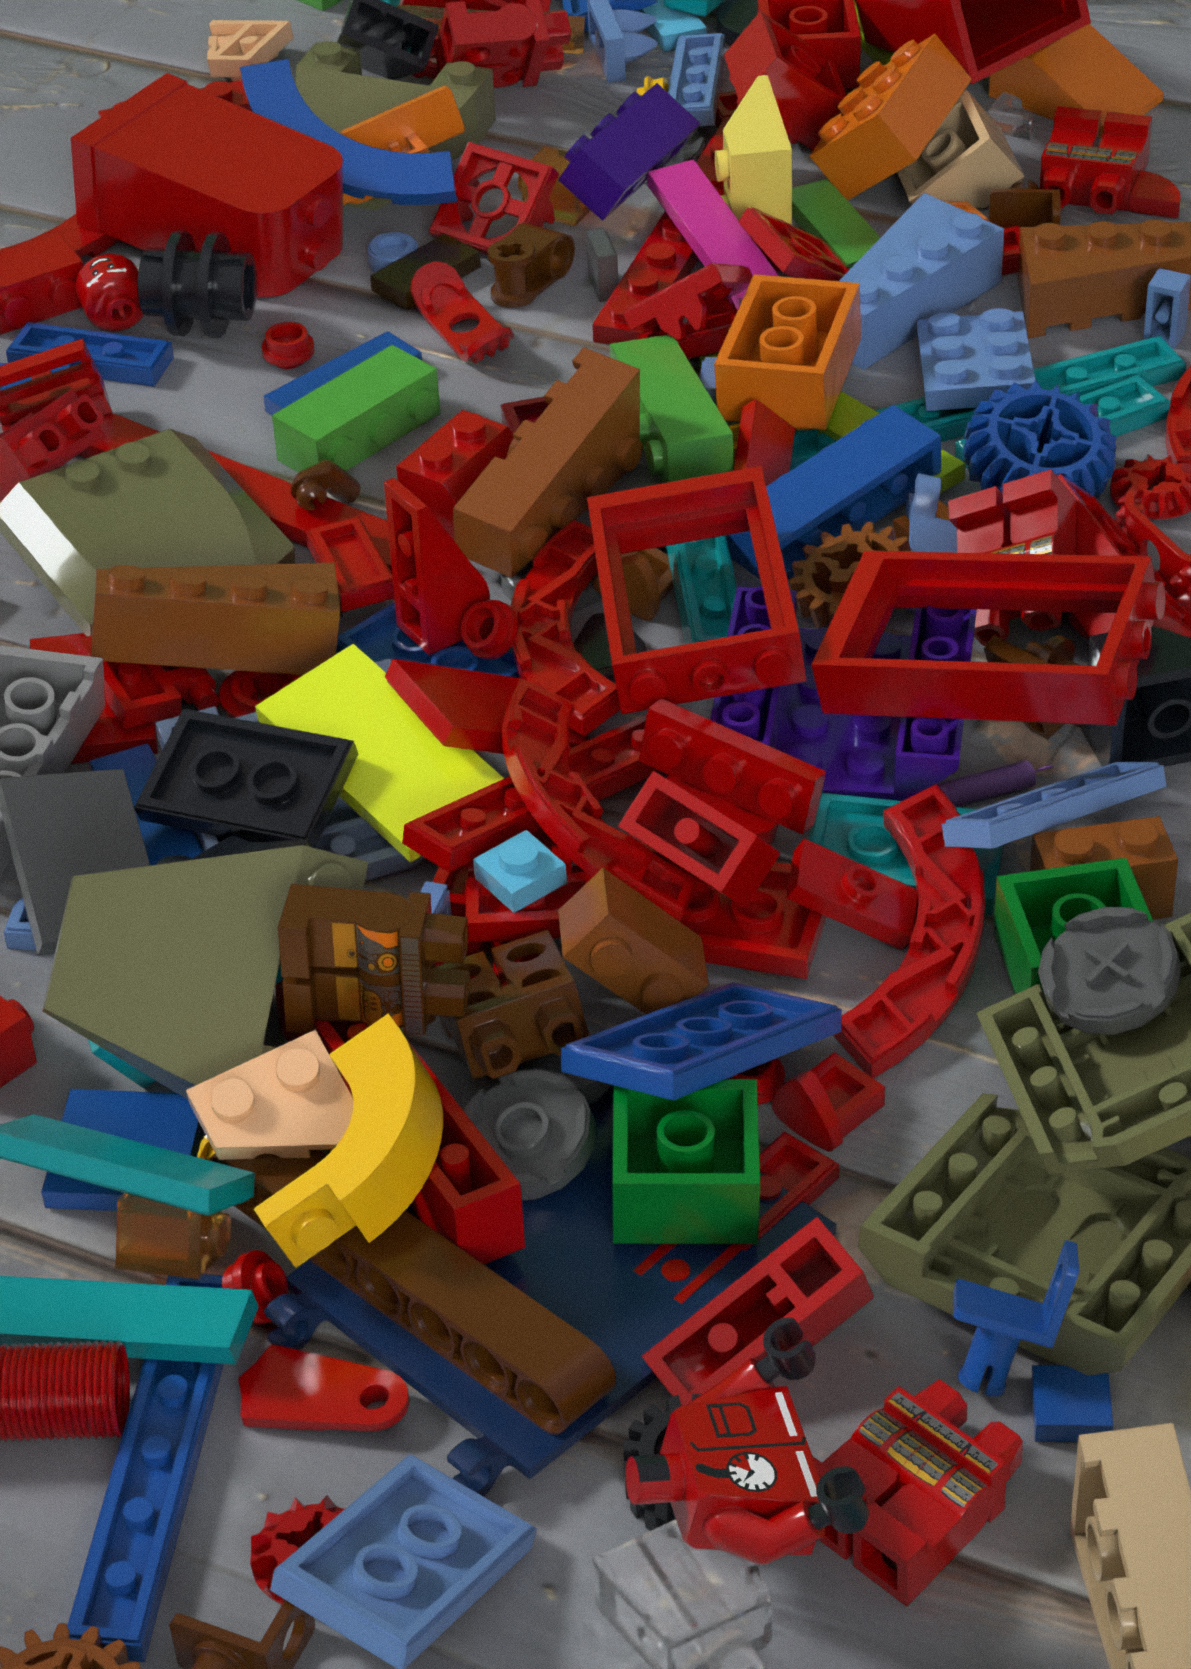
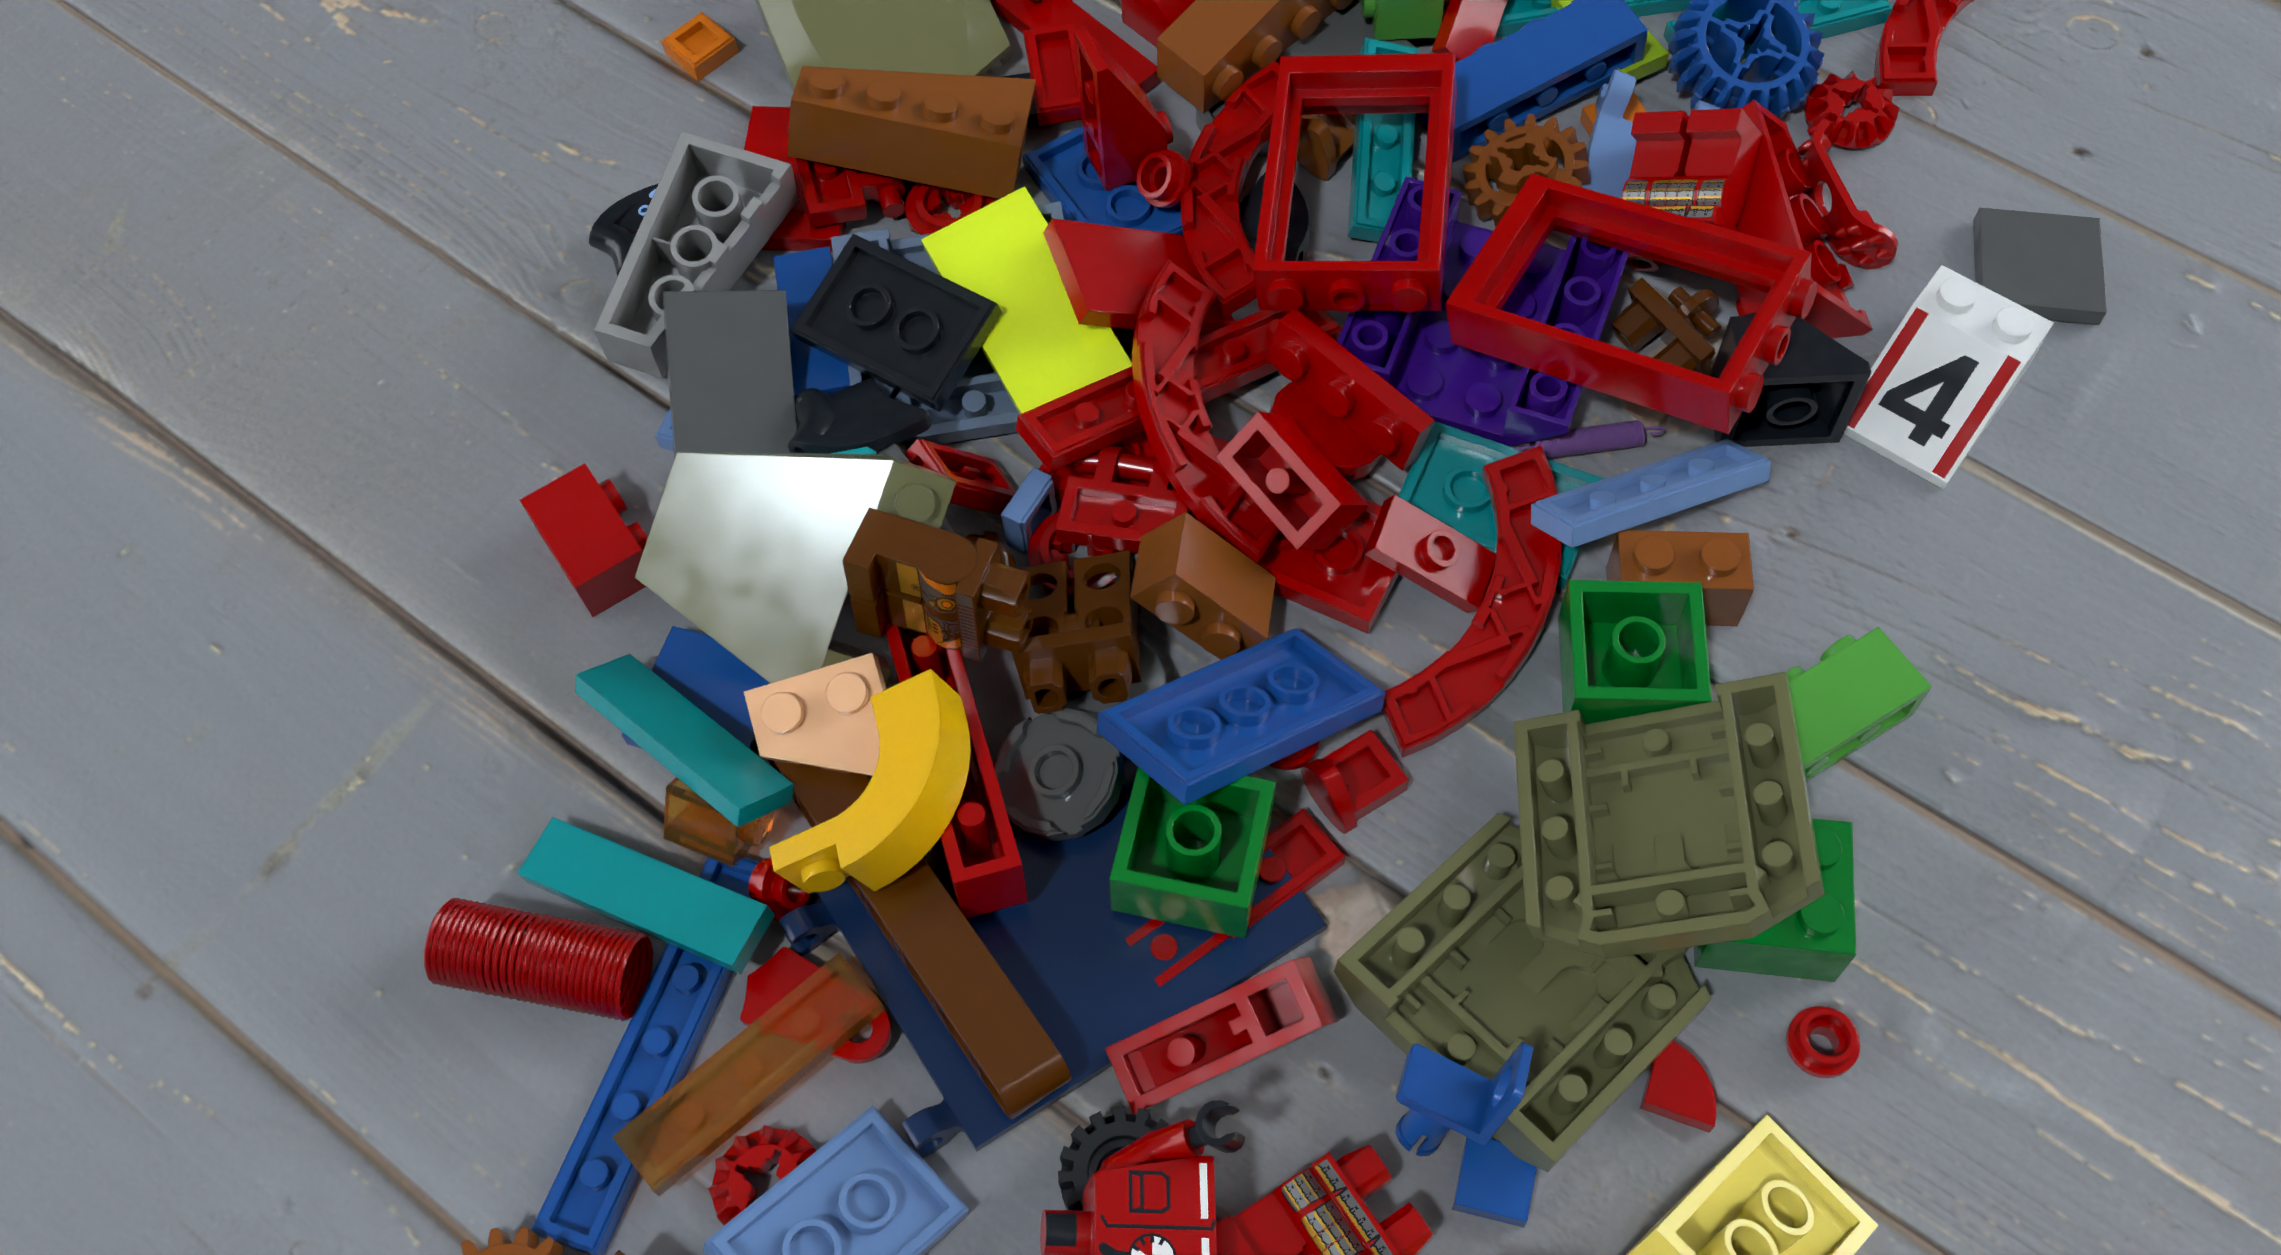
camera: 15 degrees right, 20 degrees up
medium azure plate [473,830,567,913] -> none
dark grey tile [1038,907,1181,1035] -> none
none -> clear orange tile [612,953,885,1196]

